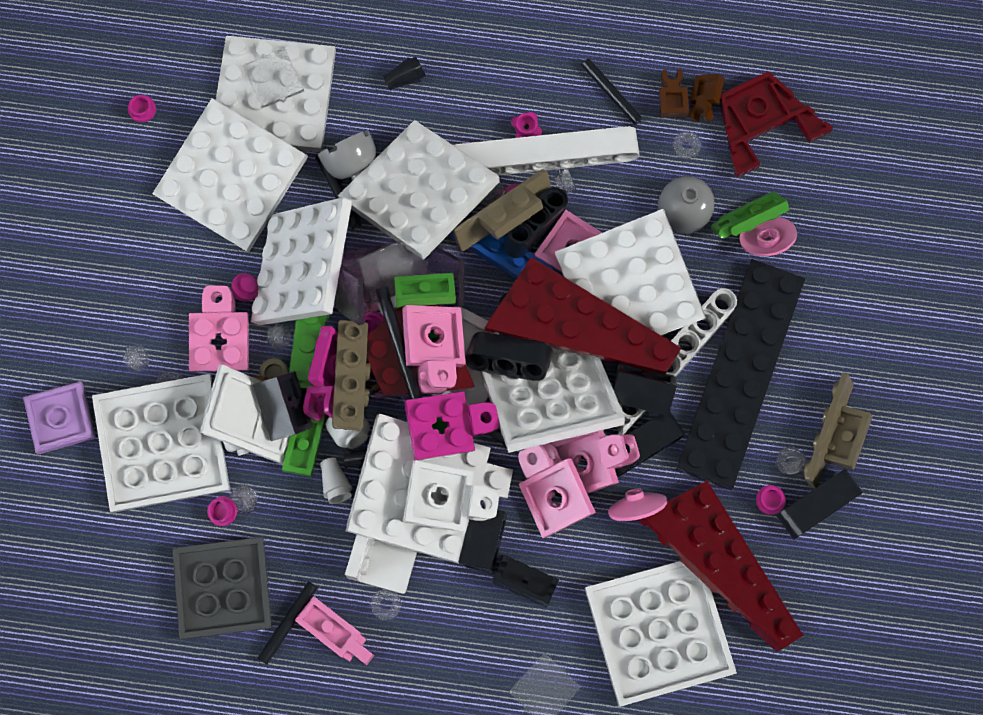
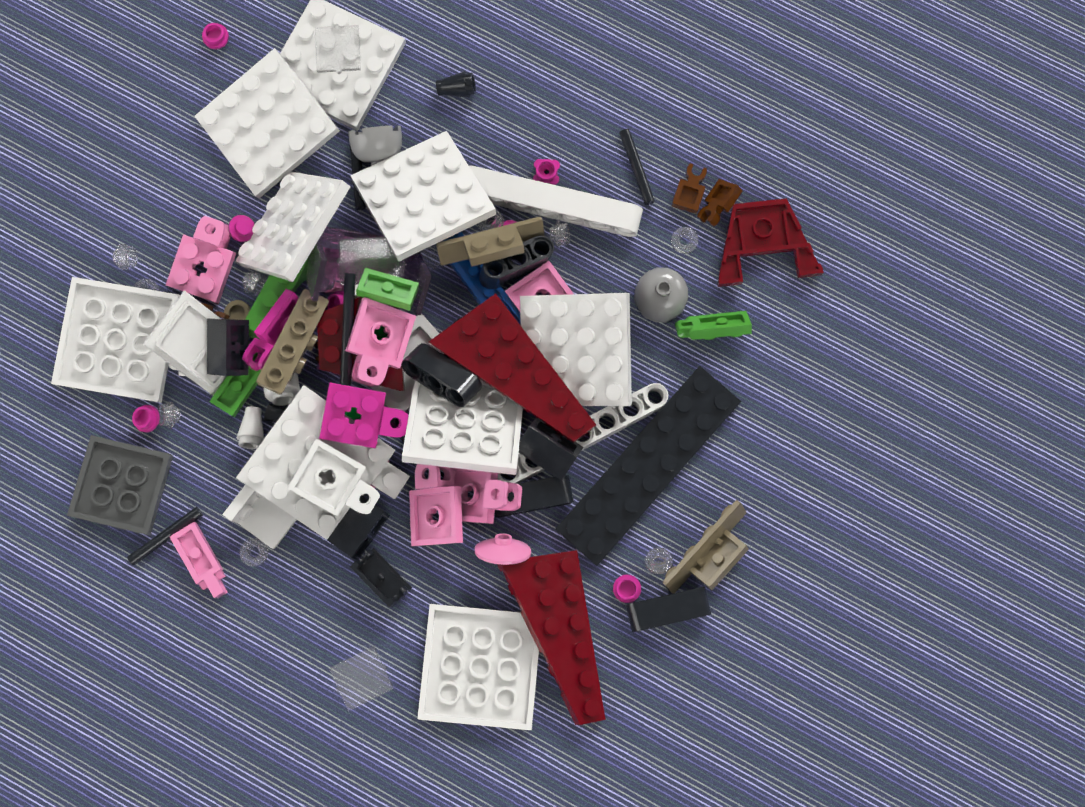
camera: 25 degrees right, 5 degrees up
lavender plate [23,381,96,455] -> none
bright pink dish [739,217,797,256] -> none

